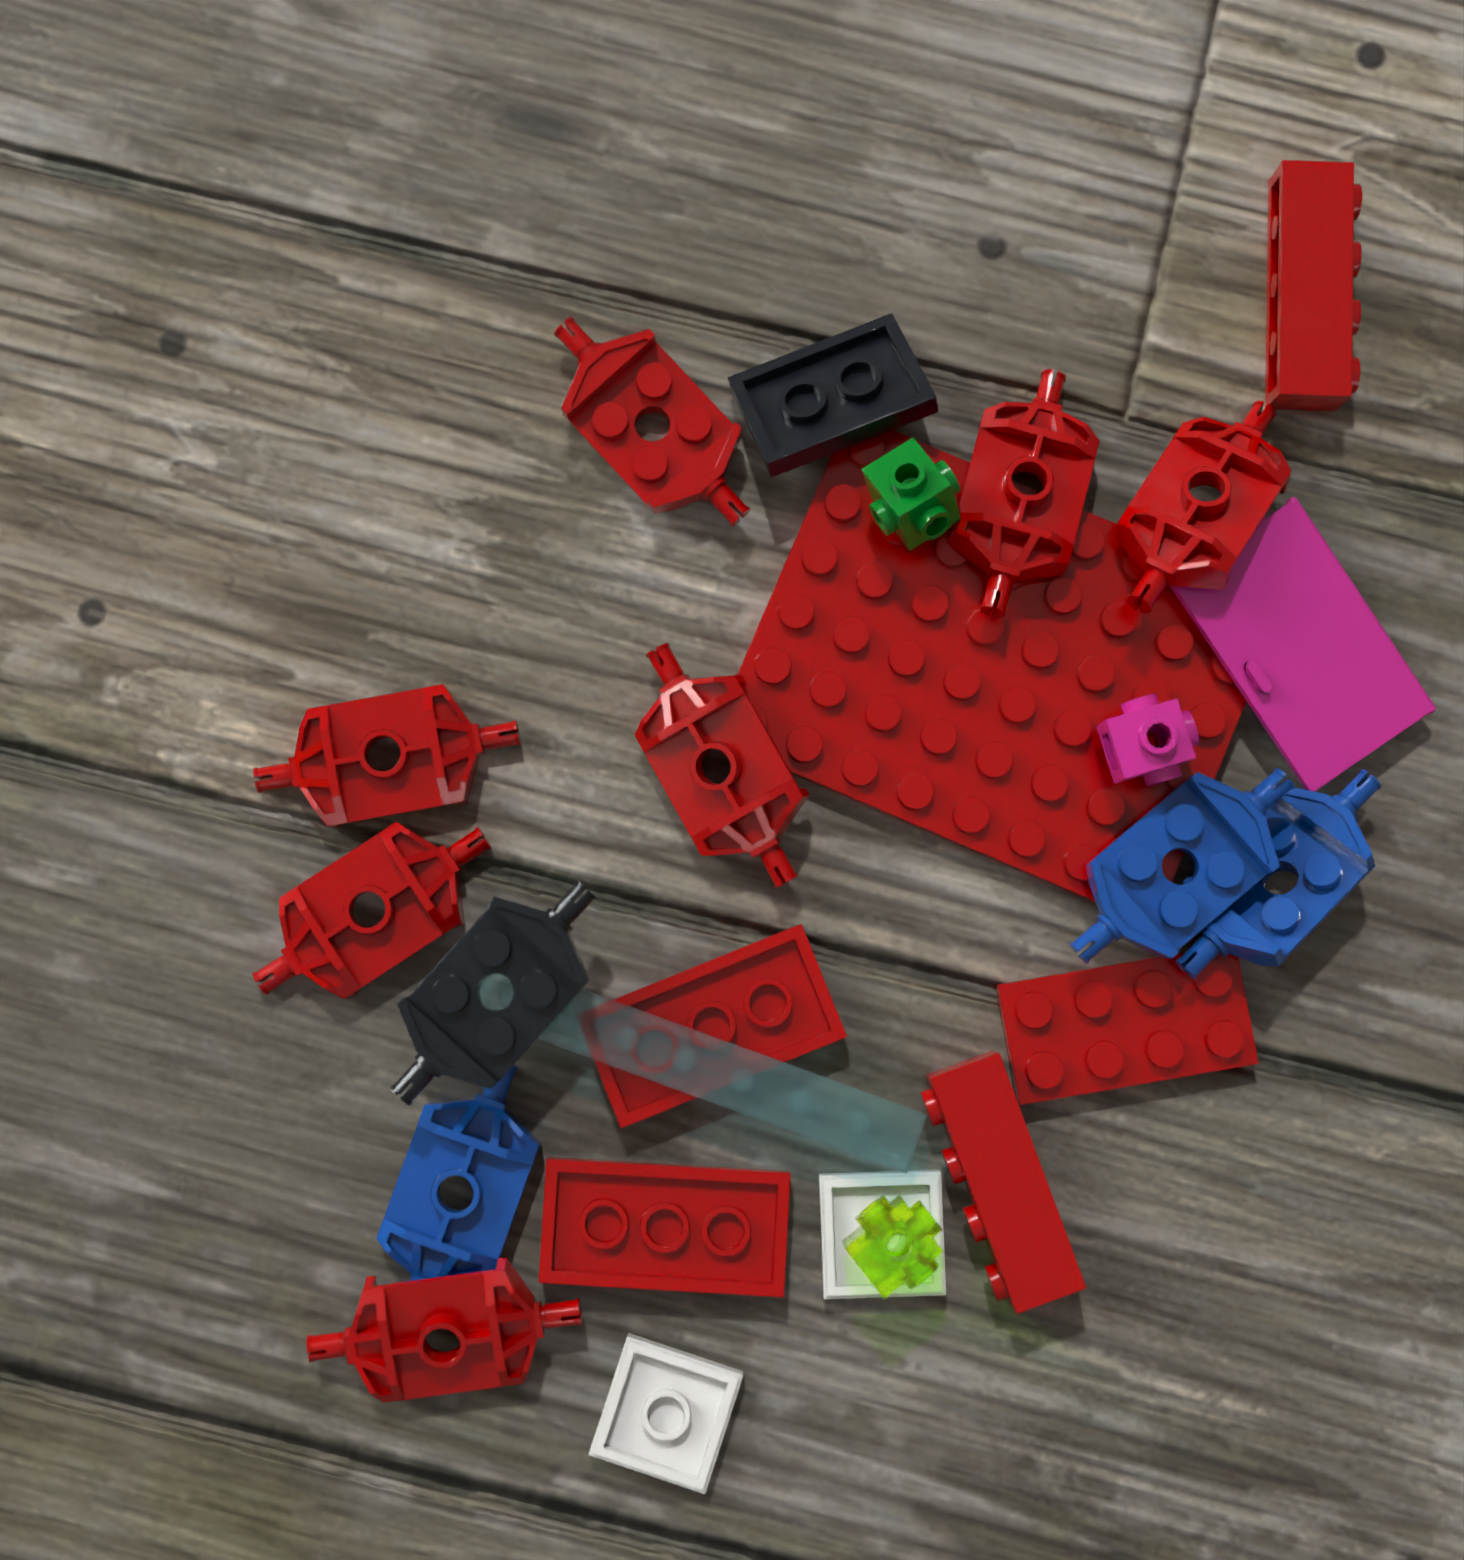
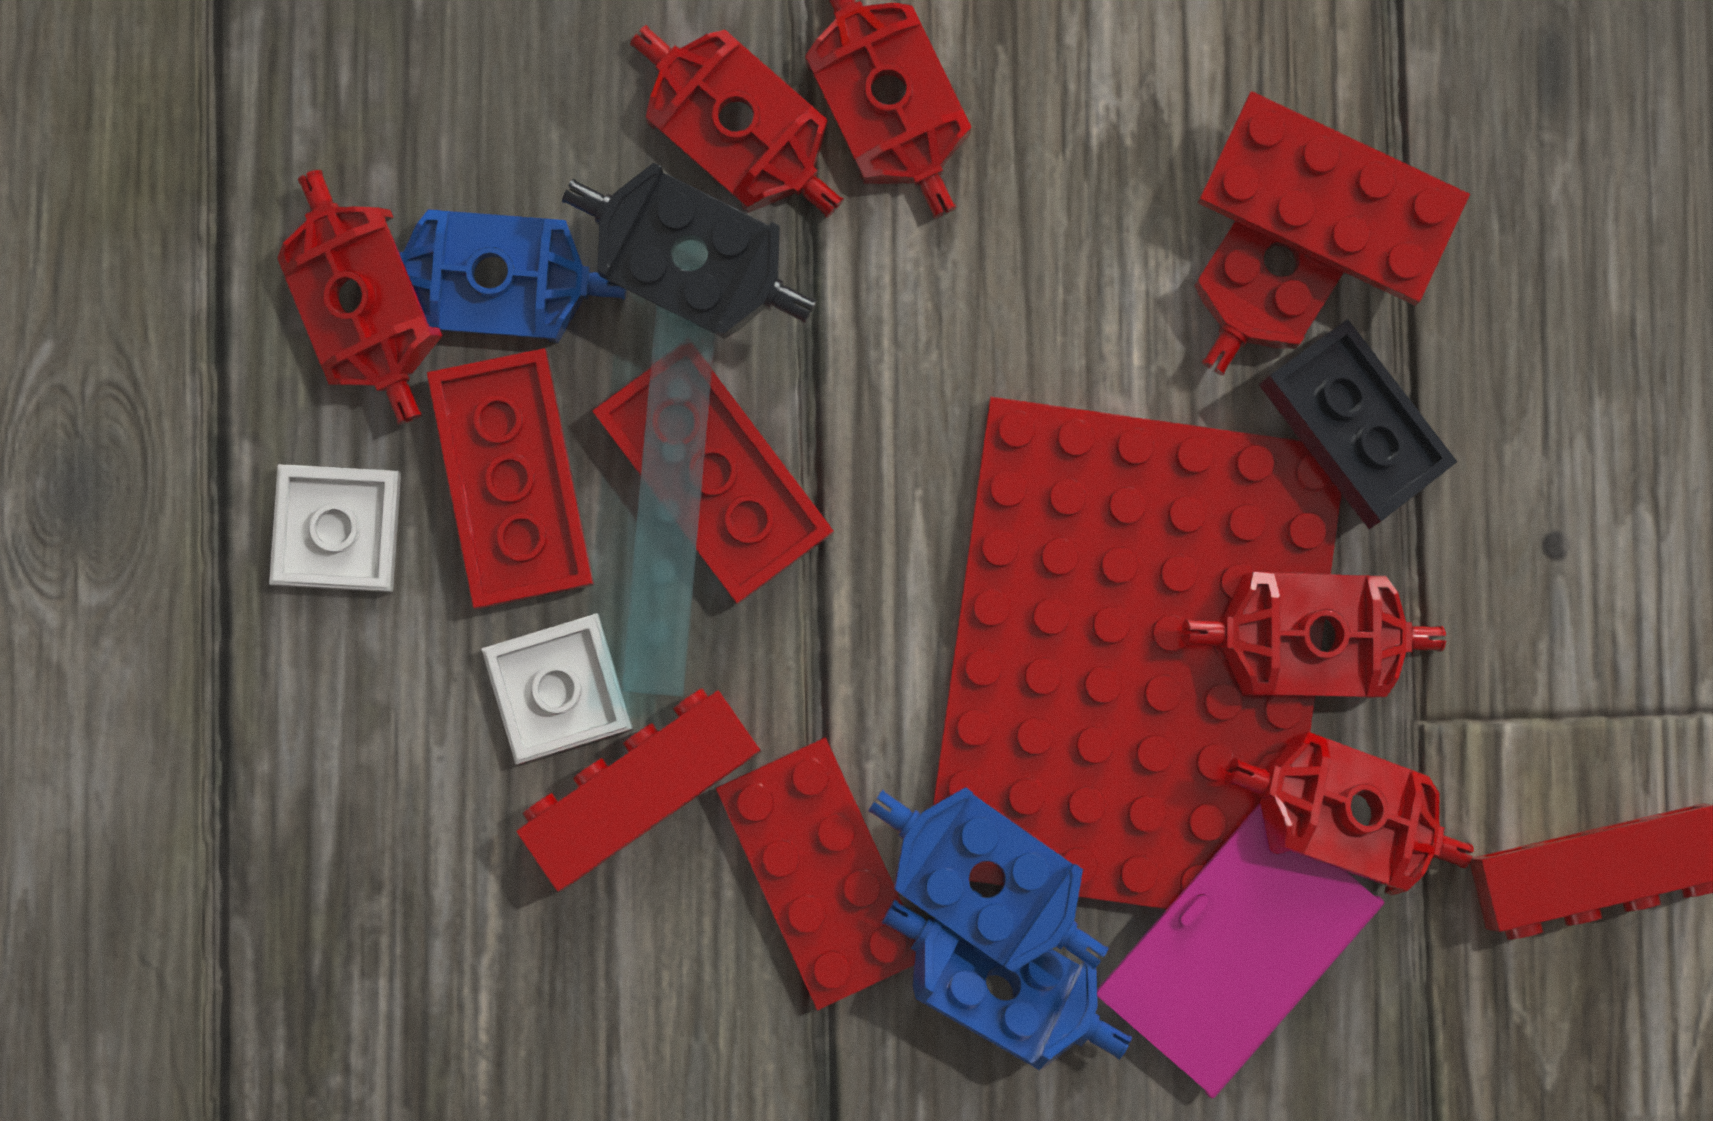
camera: 65 degrees right, 0 degrees up
red plate [634,643,810,888] -> none
clear neon green brick [842,1195,943,1299] -> none
green brick [862,438,961,551] -> none
dark pink brick [1096,693,1199,787] -> none
none -> red plate [1197,91,1470,306]

